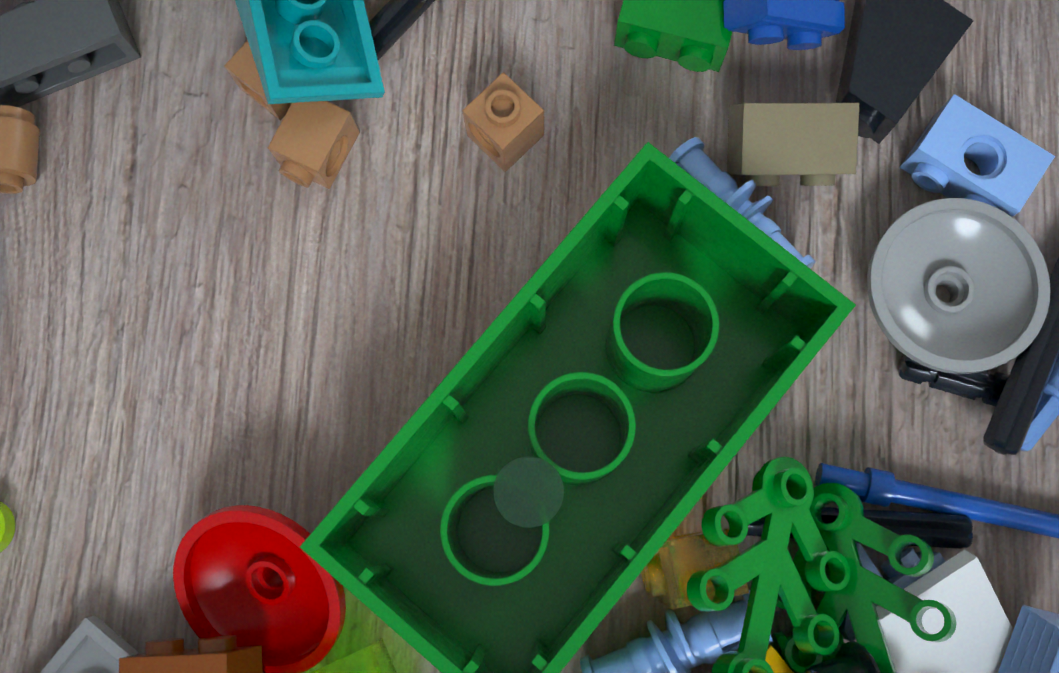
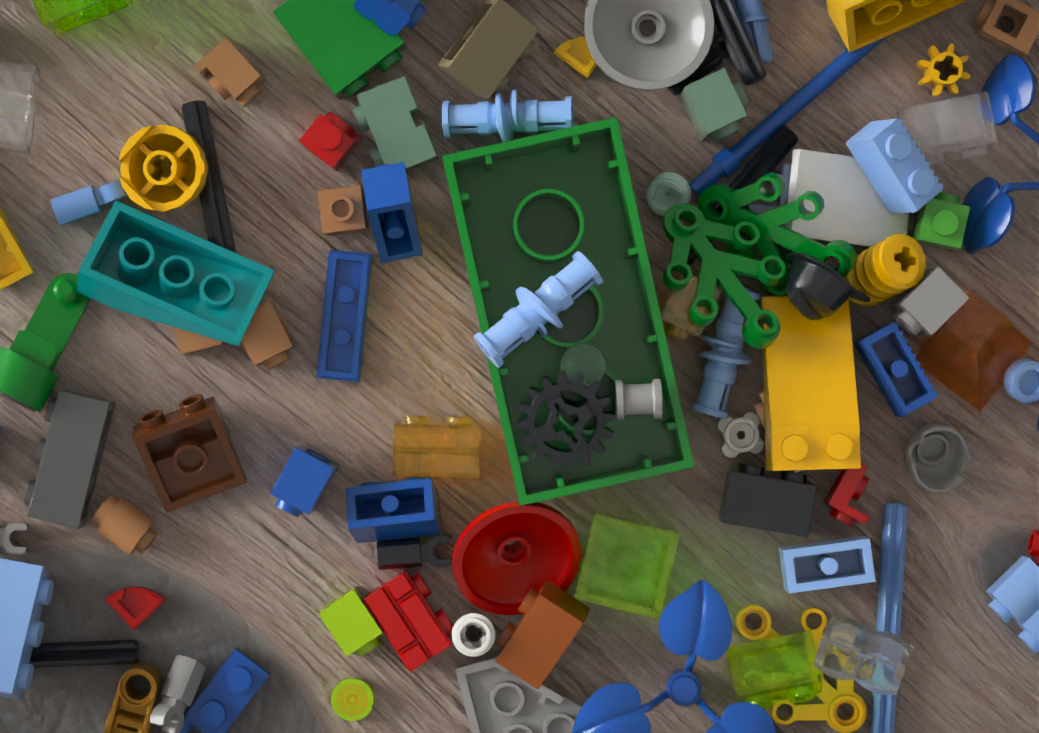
camera: 55 degrees left, 10 degrees up
none -> reddish brown plate [133,394,247,513]
none -> blue brick [270,445,340,517]
none -> red brick [299,111,363,172]
none -> blue tile [316,250,373,382]
none -> lime brick [318,586,383,657]
none -> blue brick [346,477,442,543]
none -> sand green brick [353,76,438,172]
none -> blue brick [361,162,423,264]
none -> red brick [362,569,454,672]
none -> black bar [377,534,452,570]
none -> clear yellow brick [393,416,481,478]
none -> white cone [452,613,495,657]
none -> light blue piece [473,251,603,368]
none -> black gear [517,370,615,470]
none -> yellow tile [553,36,598,79]
none -> light grey bush [615,379,662,420]
none -> light aqua tile [646,172,692,217]
none -> sand green brick [679,68,750,144]

